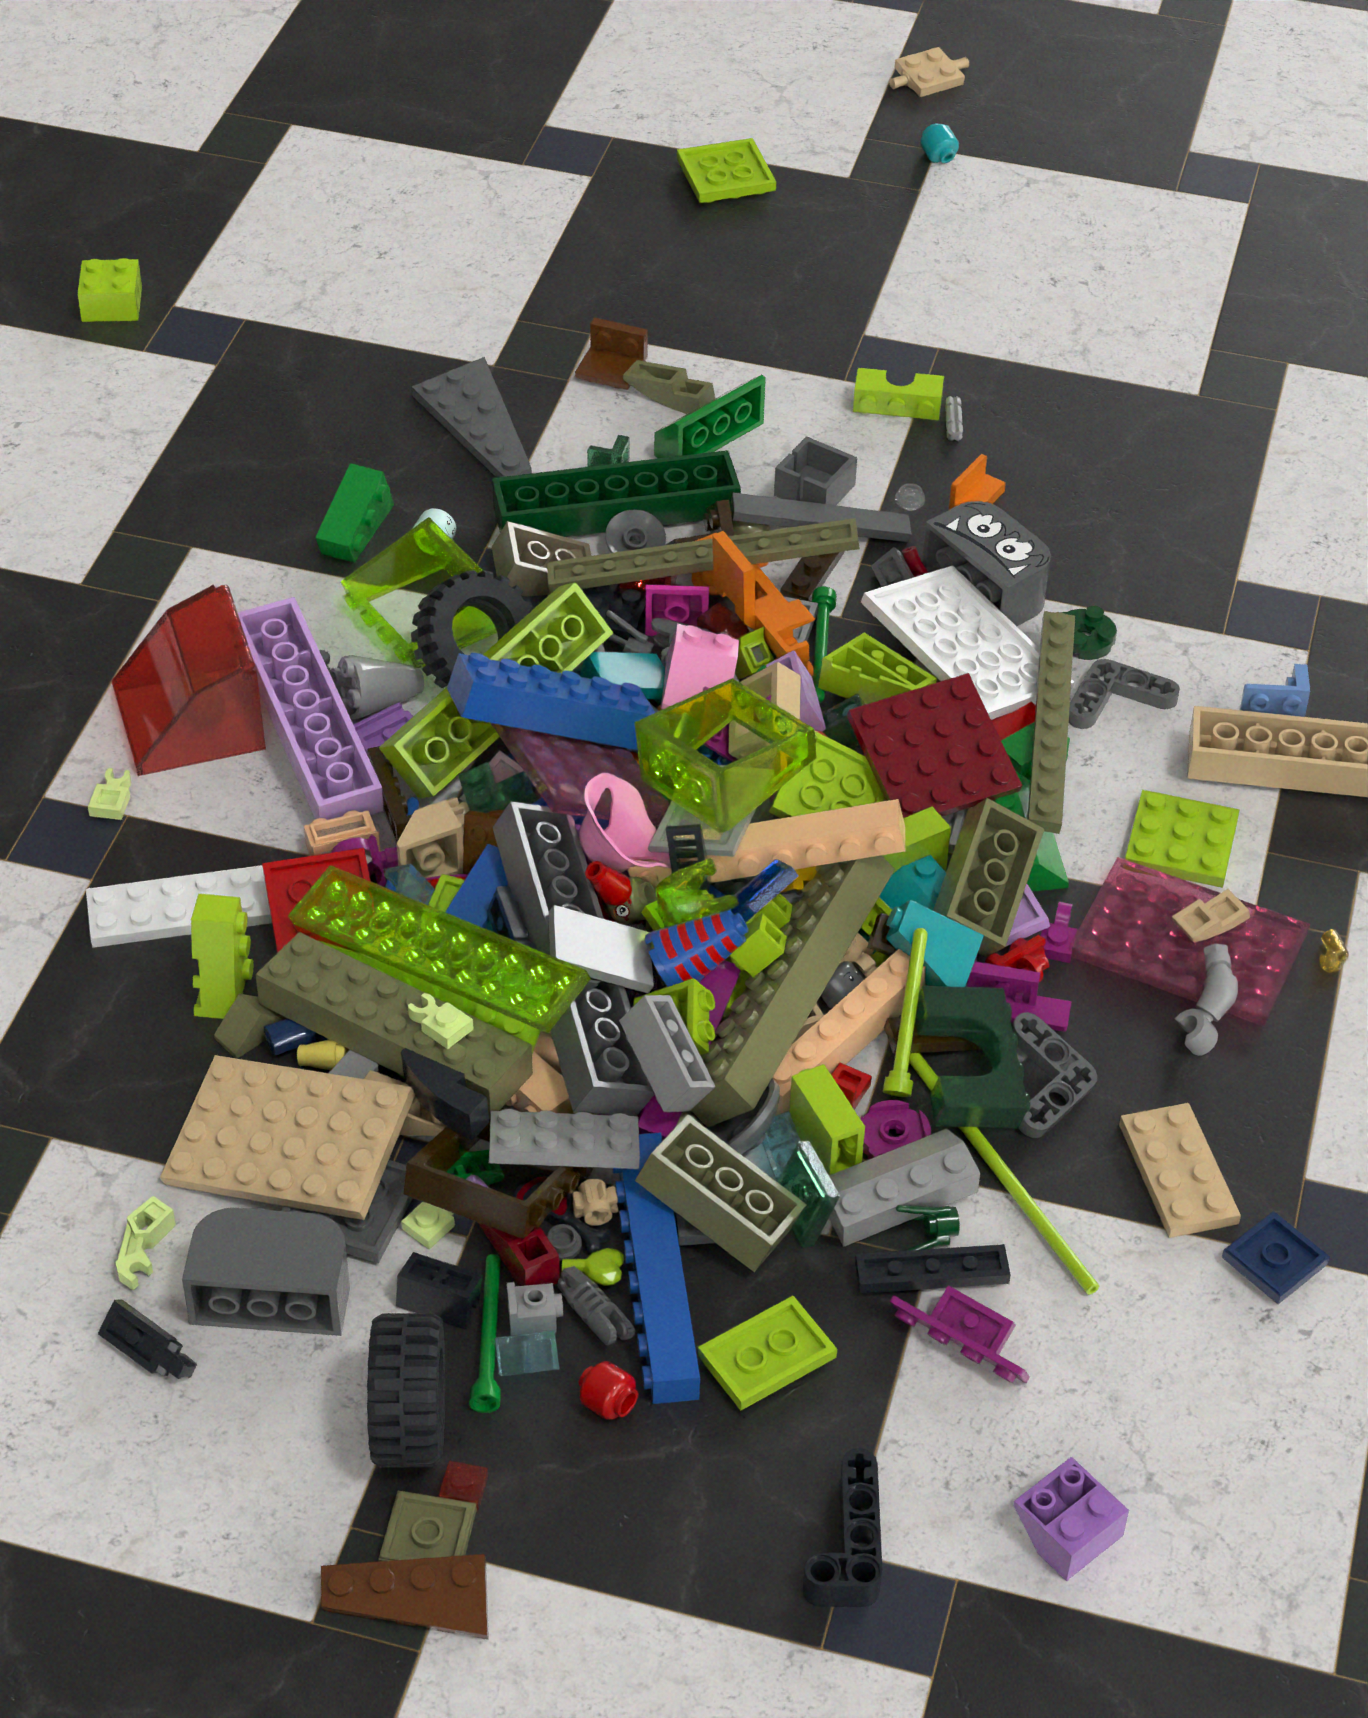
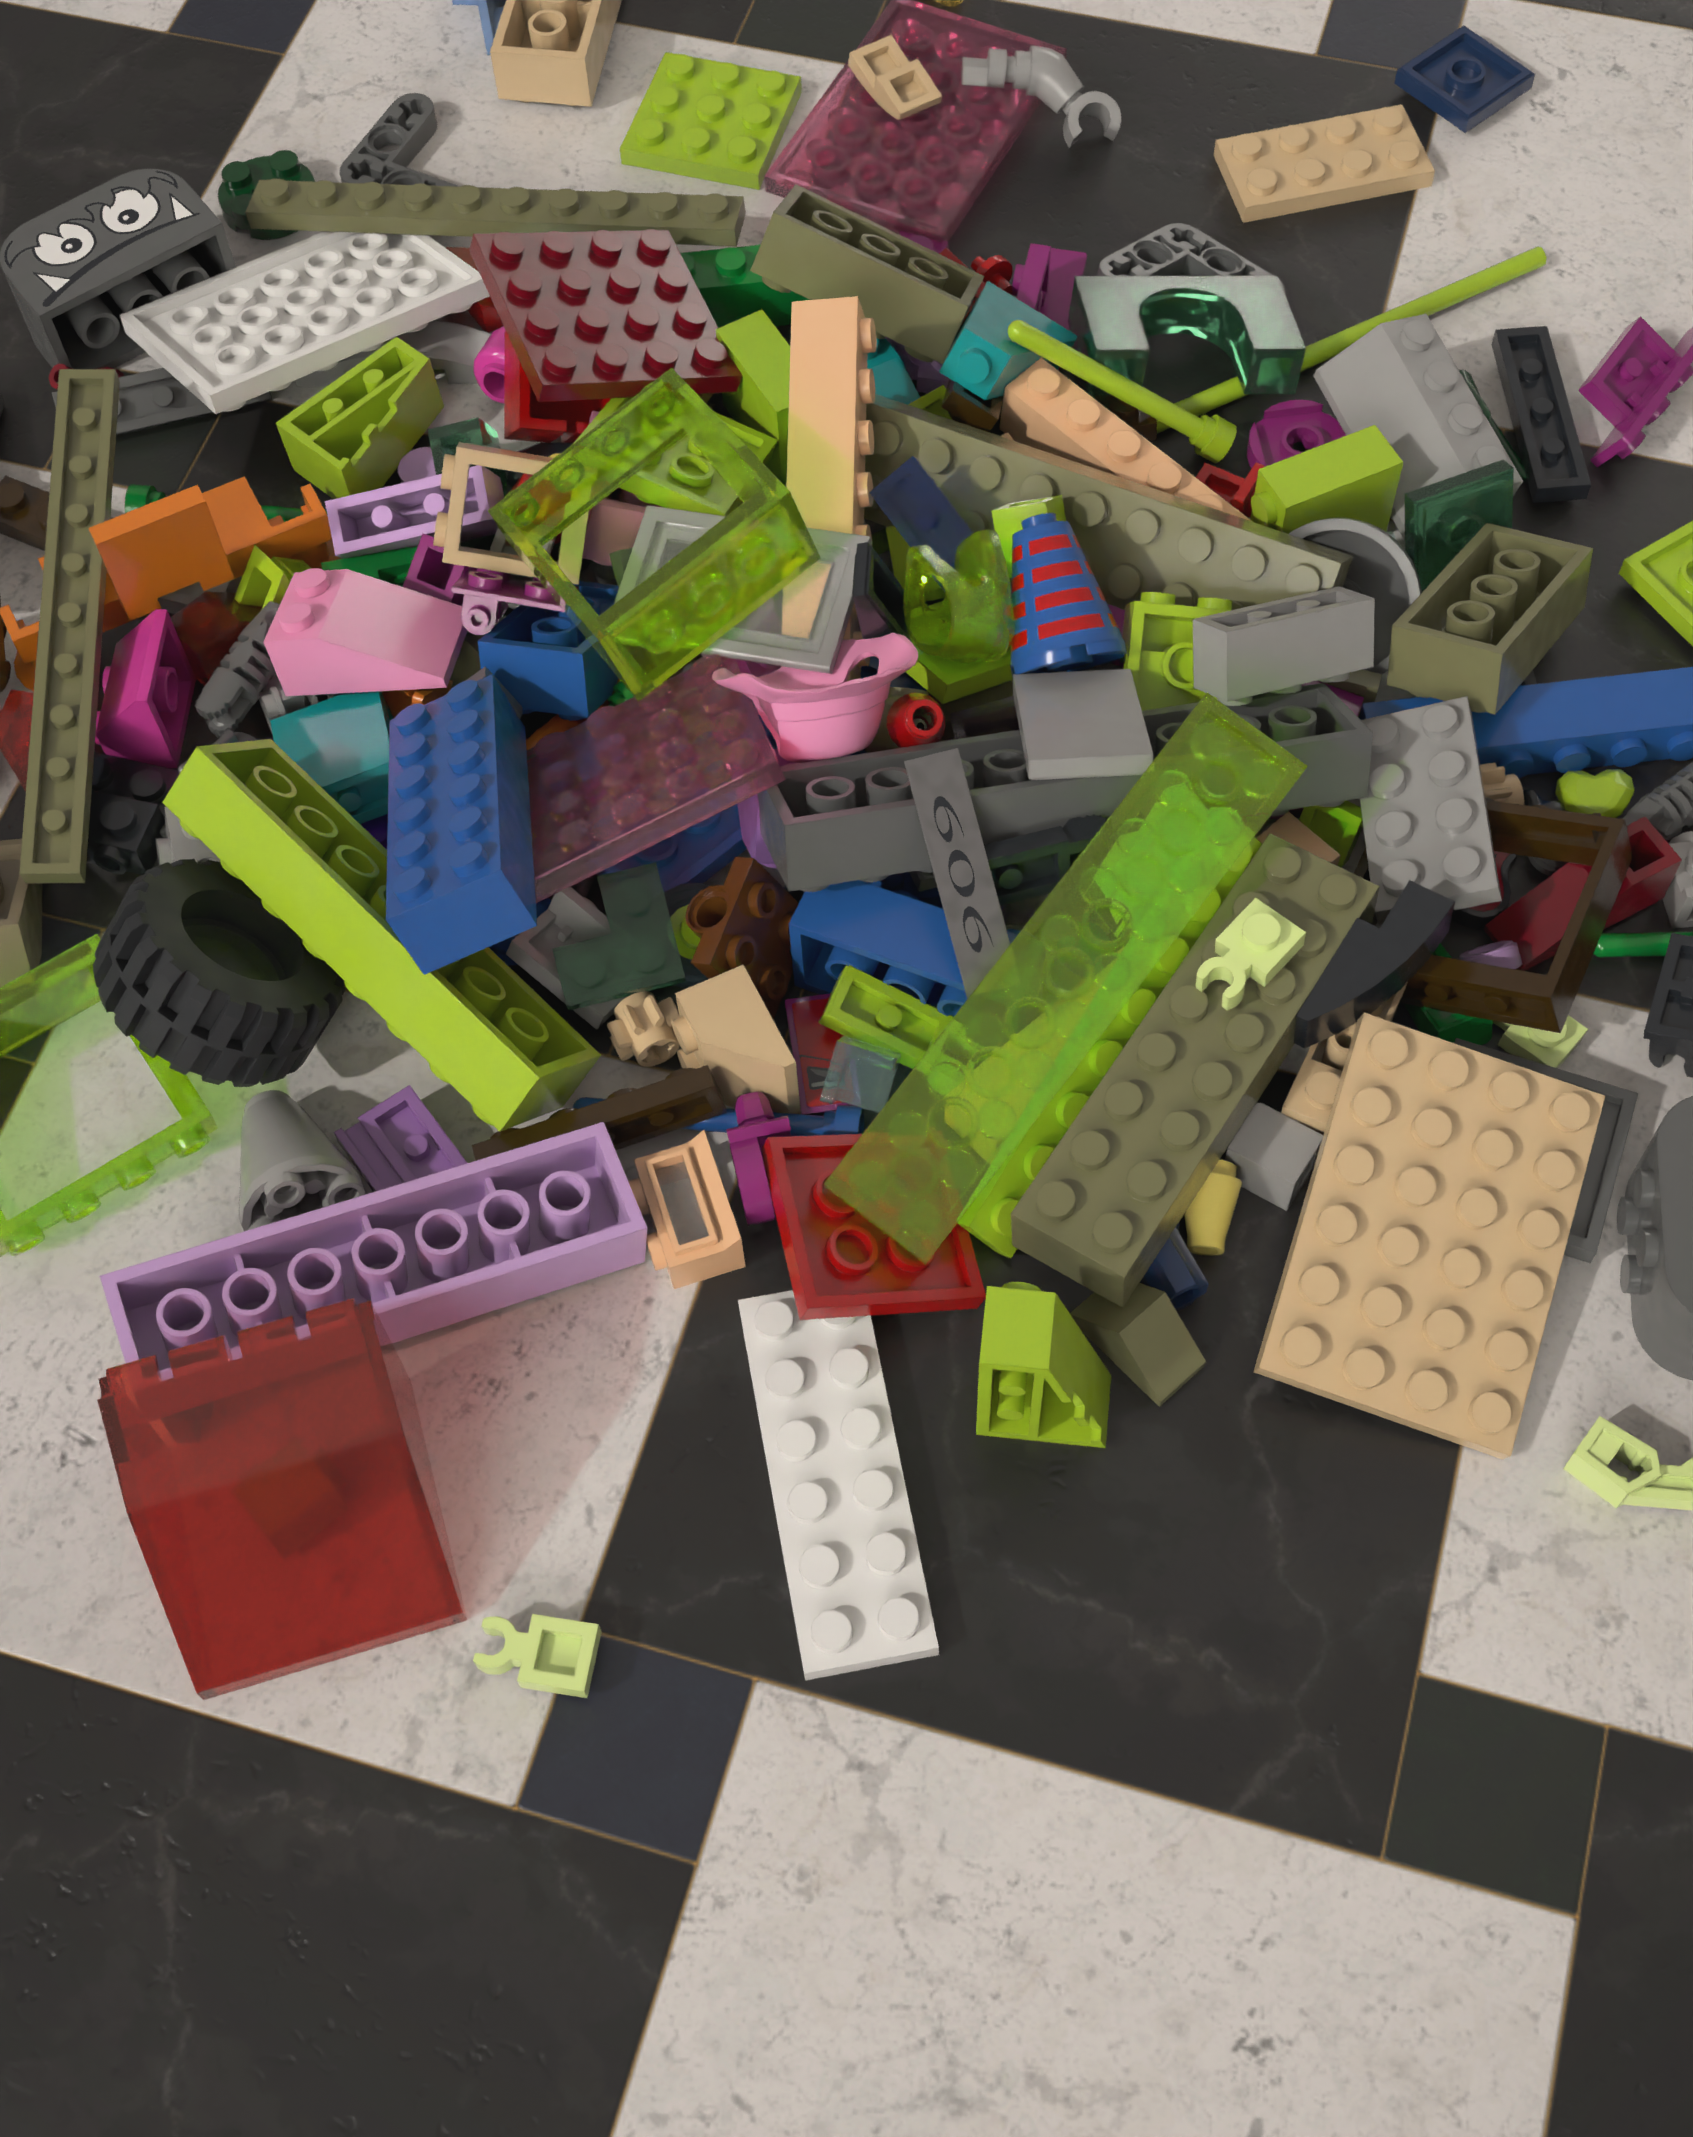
camera: 85 degrees left, 15 degrees up
none -> flat silver sticker [904,748,1021,999]

